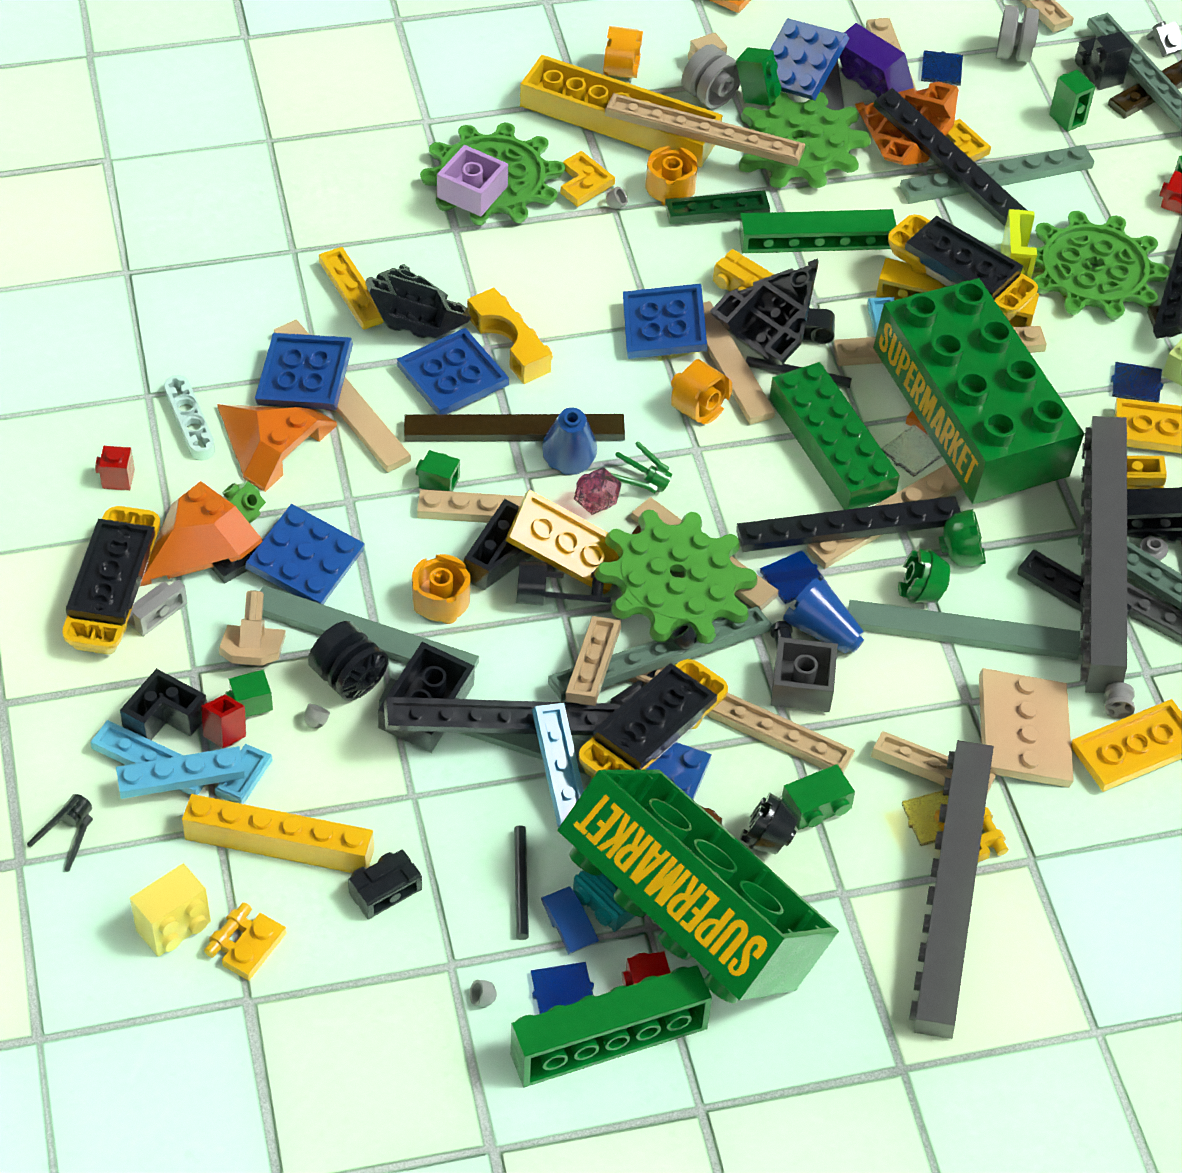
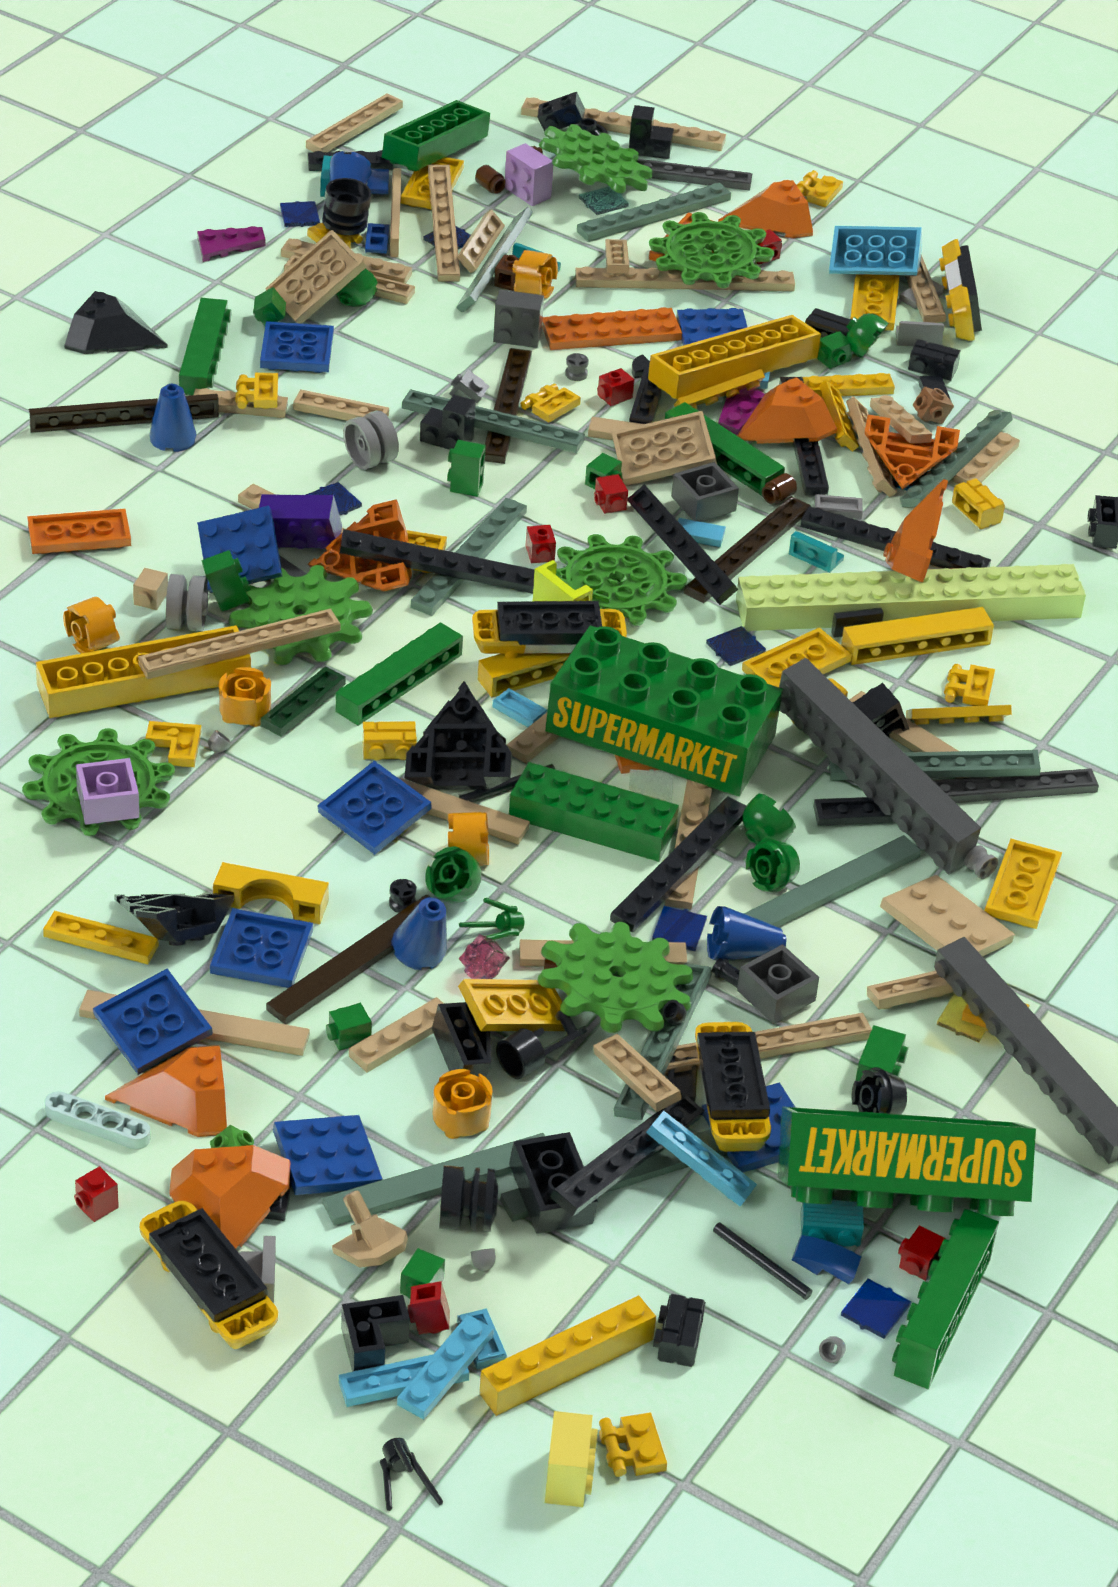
camera: 45 degrees left, 10 degrees down
none -> black wheel [389,879,417,913]
none -> green cylinder [425,846,481,903]
none -> red brick [525,525,556,564]

